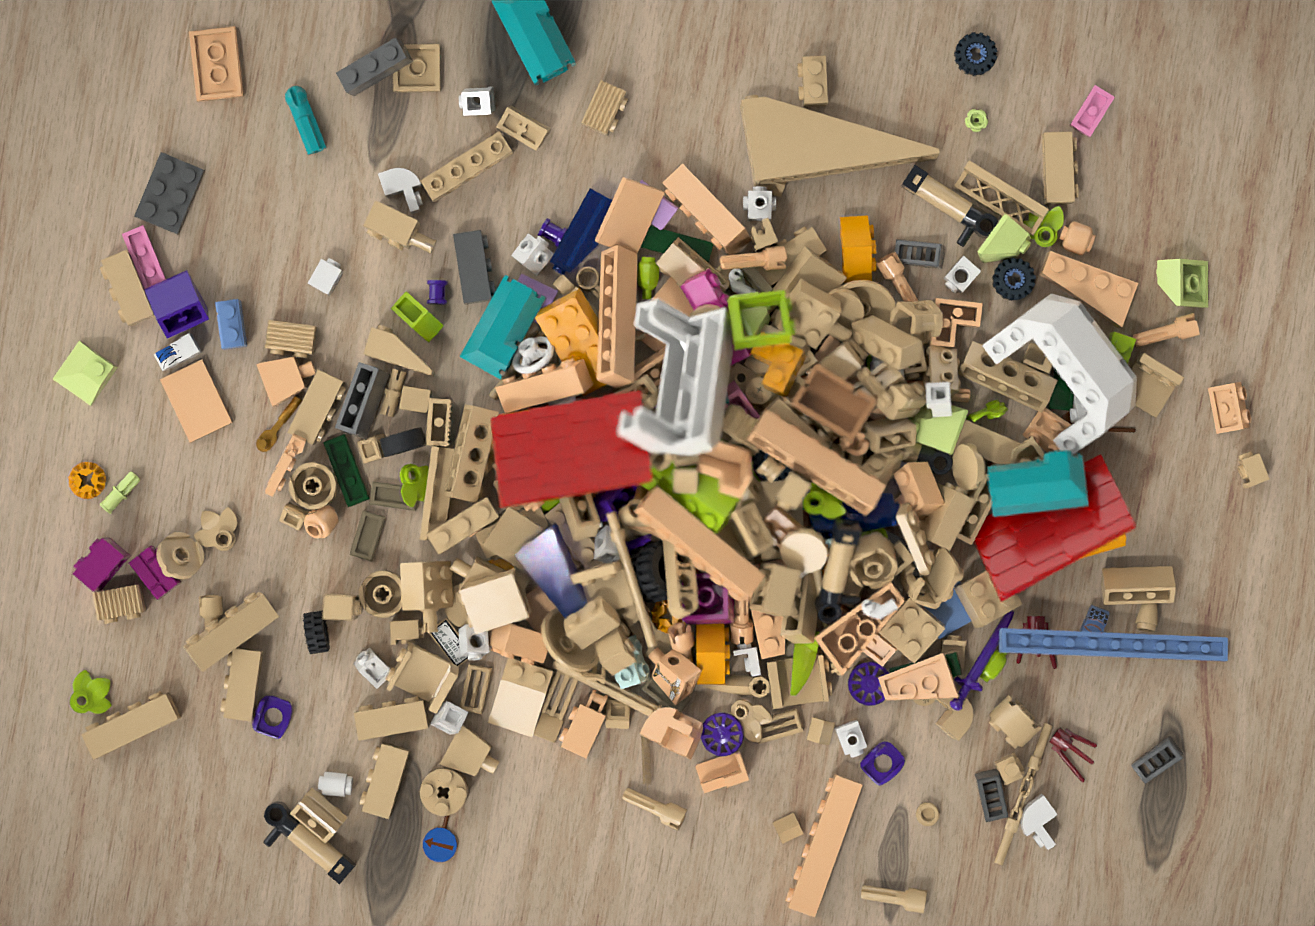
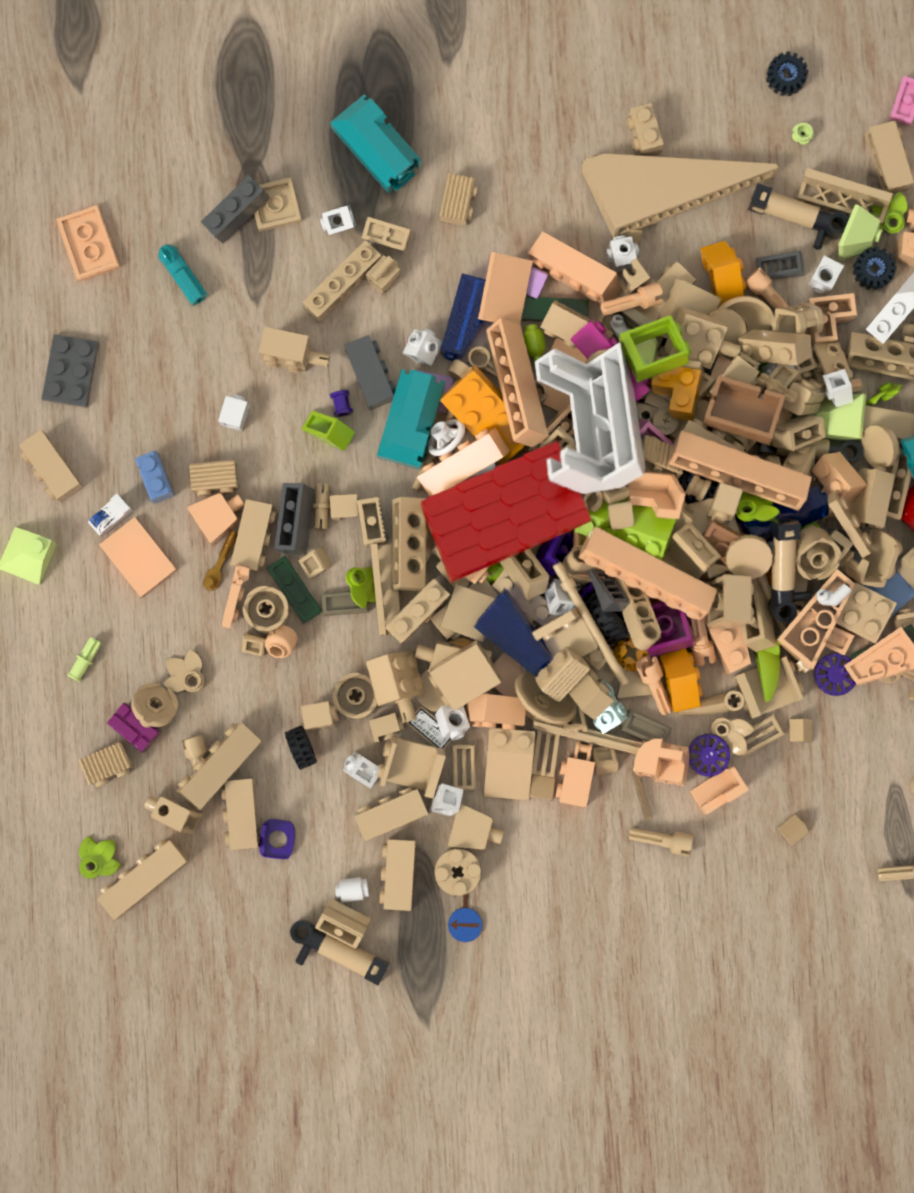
camera: 10 degrees left, 5 degrees down
light orange gear [68,462,106,499] -> none
magenta brick [72,538,131,592] -> none
bright pink plate [122,225,166,290] -> none
dark purple slope [145,270,209,339] -> none
dark tan tile [349,510,386,562] -> none
tan slope [363,325,435,377] -> none
white brick [378,168,423,214] -> none
black tyre [379,427,426,457] -> none
dark purple bush [538,218,568,247] -> none
light nougat torso [648,648,701,705] -> none
white bracket [733,643,761,676] -> none
light nougat brick [785,774,862,917] -> none
light nougat piece [830,432,869,456] -> none
white brick [835,720,867,758] -> none
dark purple piece [860,741,905,786] -> none
none -> tan torso [145,796,203,835]
none -> tan brick [365,255,401,294]
none -> dark grey slope [589,570,630,612]

